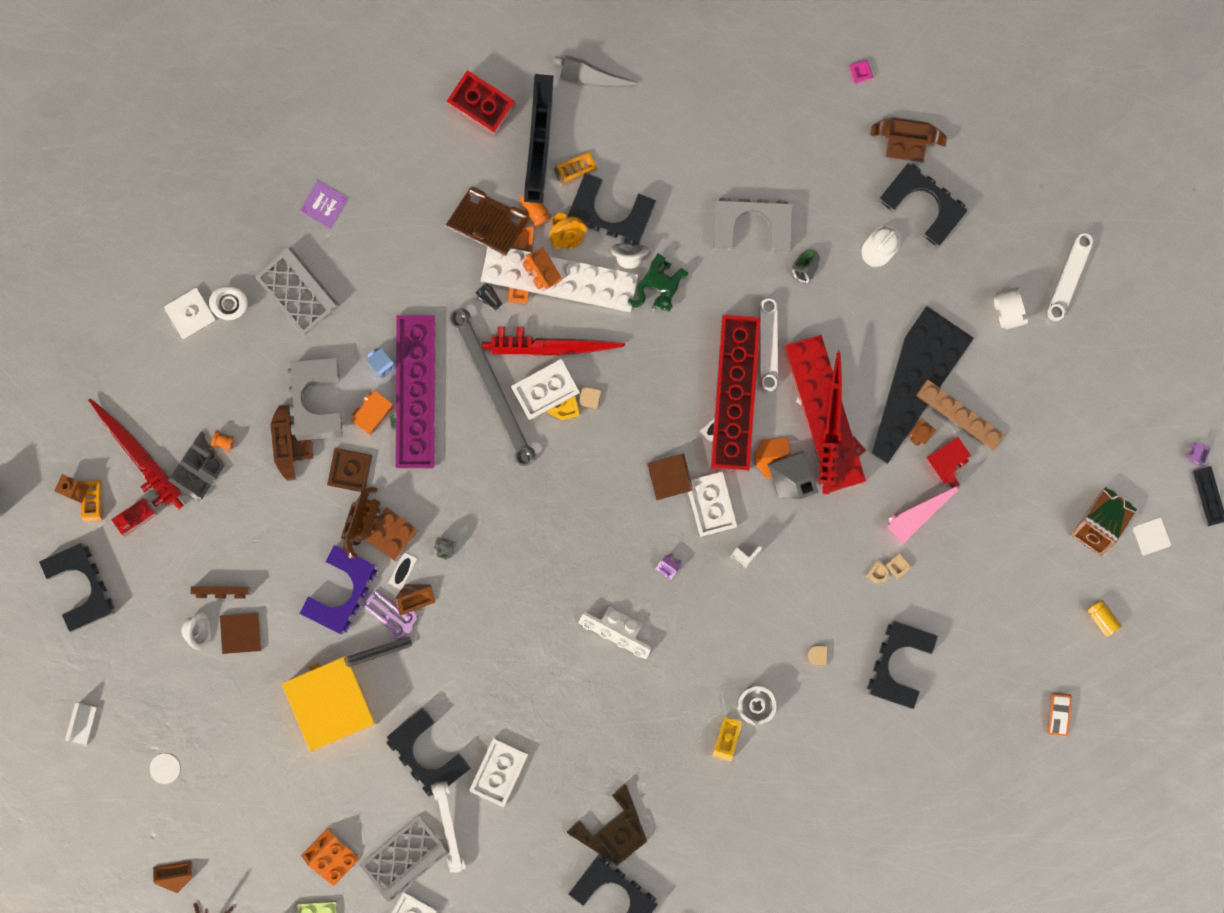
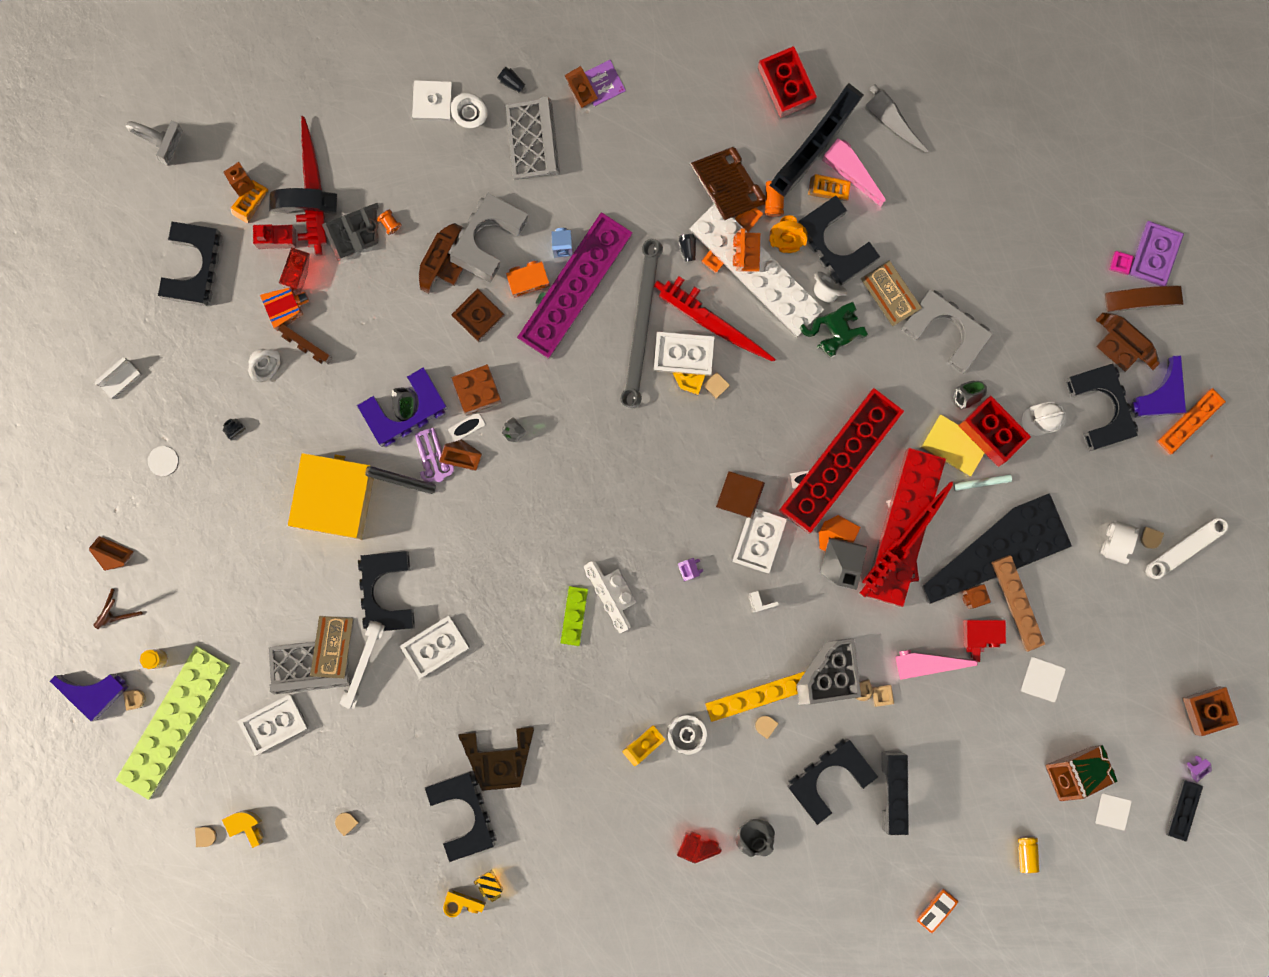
camera: 30 degrees right, 0 degrees up
reddish brown tile [220,613,261,654] -> none
orange bracket [301,827,359,886] -> none
reddish brown plate [341,487,380,560] -> none
white piece [760,298,778,392] -> none
none -> black plate [223,418,246,441]
none -> torso [260,288,310,331]
none -> black arch [269,188,337,214]
none -> clear red slope [279,247,310,293]
none -> sticker [310,616,353,679]
none -> dark grey rock [392,387,415,421]
none -> black cone [497,67,526,93]
none -> lime plate [560,586,588,646]
none -> dark orange slope [564,66,598,108]
none -> clear red slope [676,831,722,864]
none -> yellow plate [705,671,806,722]
none -> dark grey hair [736,819,775,857]
none -> light grey brick [797,639,861,705]
none -> bright pink slope [822,138,886,206]
none -> sticker [860,260,922,326]
none -> black arch [882,752,909,835]
none -> light yellow tile [921,414,984,477]
none -> light aqua bar [954,474,1012,491]
none -> red brick [958,395,1031,467]
none -> white sticker [1020,657,1066,703]
none -> reddish brown slope [1105,286,1183,312]
none -> medium lavender tile [1128,221,1184,286]
none -> dark purple arch [1131,356,1186,418]
none -> tan tile [1141,527,1164,549]
none -> orange tile [1157,388,1226,455]
none -> dark orange brick [1183,686,1239,736]

